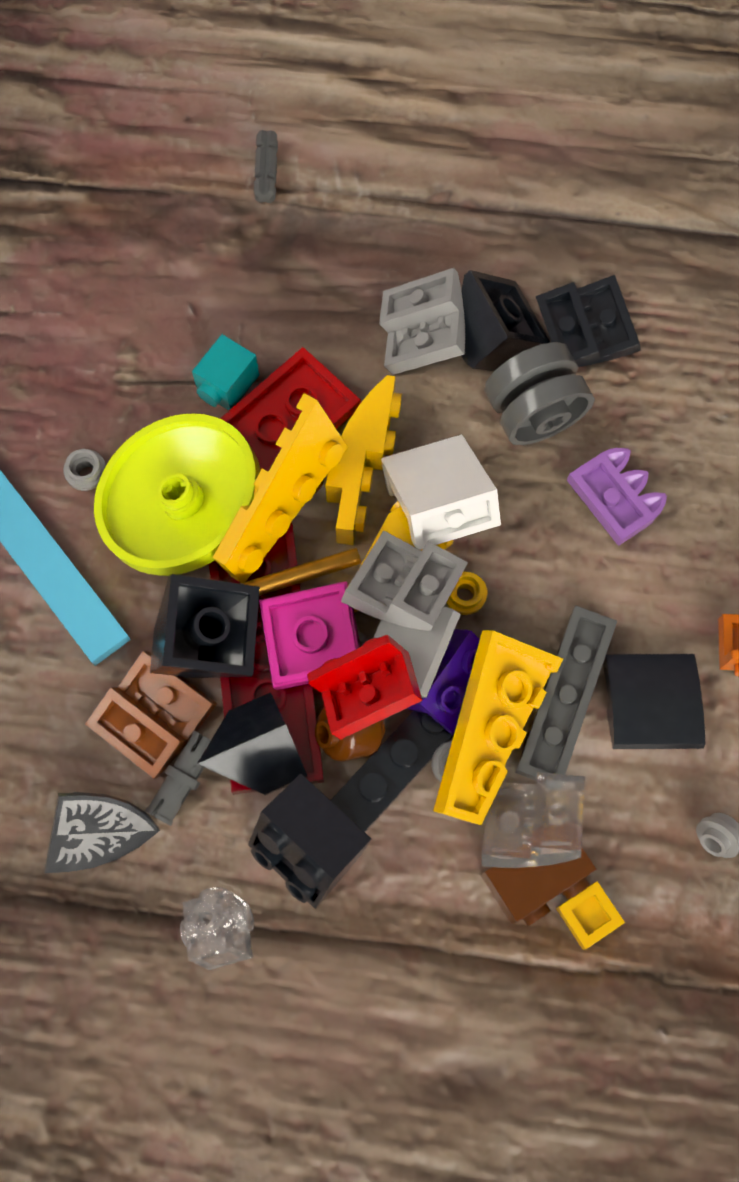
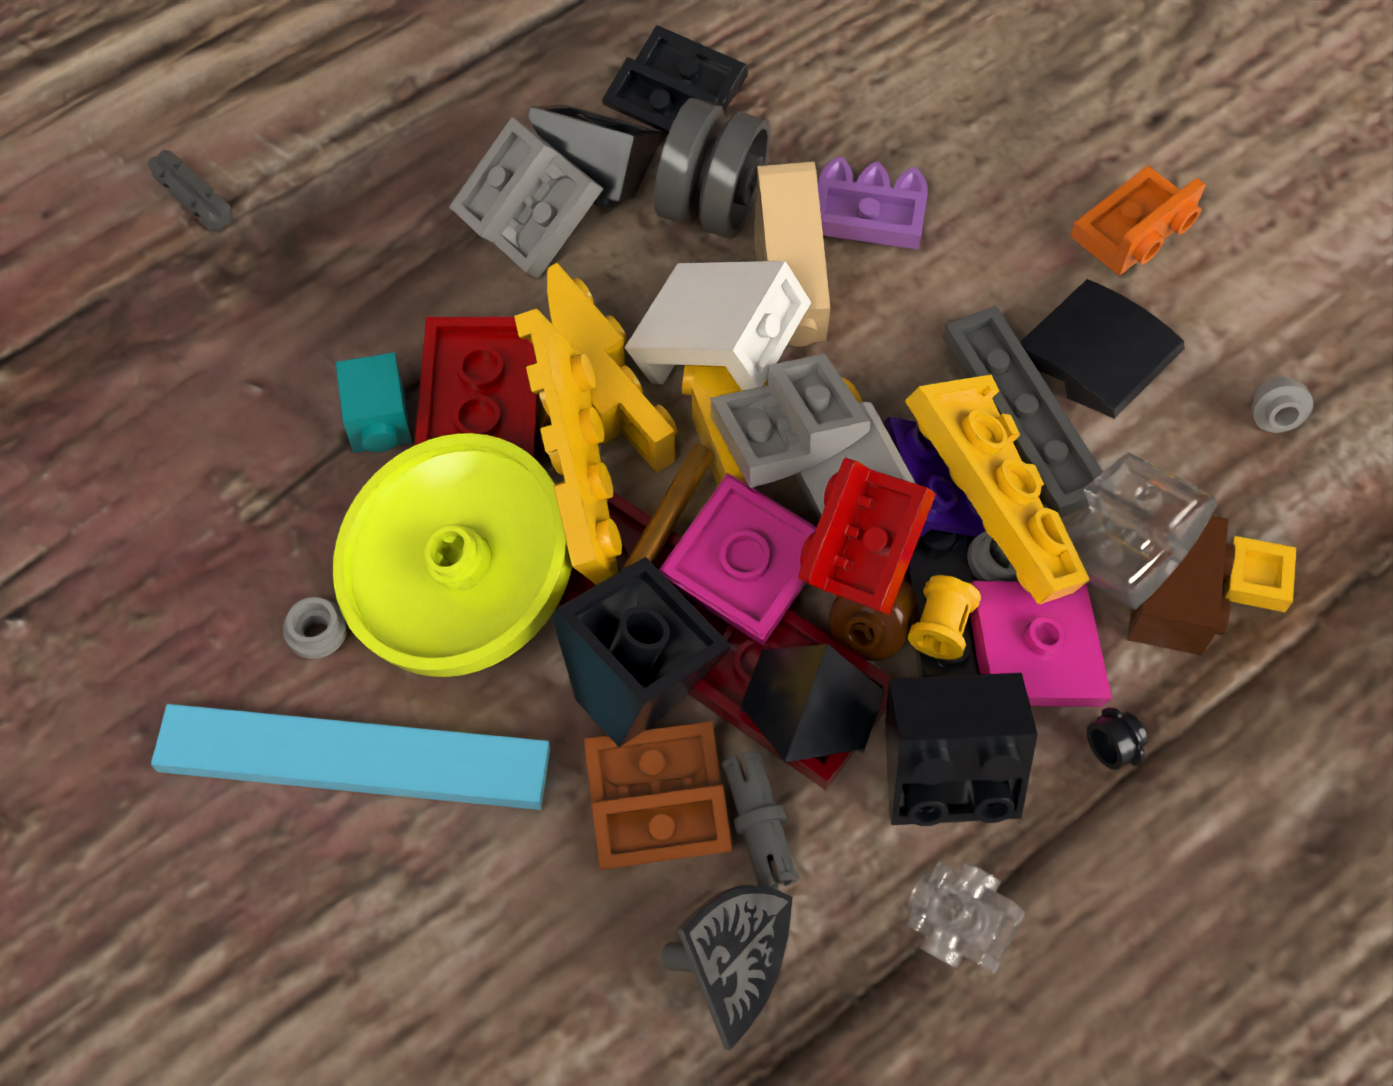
camera: 45 degrees left, 10 degrees down
none -> tan slope [754,161,830,347]
none -> yellow bush [907,575,981,660]
none -> dark pink plate [969,581,1112,707]
none -> black plate [1086,707,1147,770]

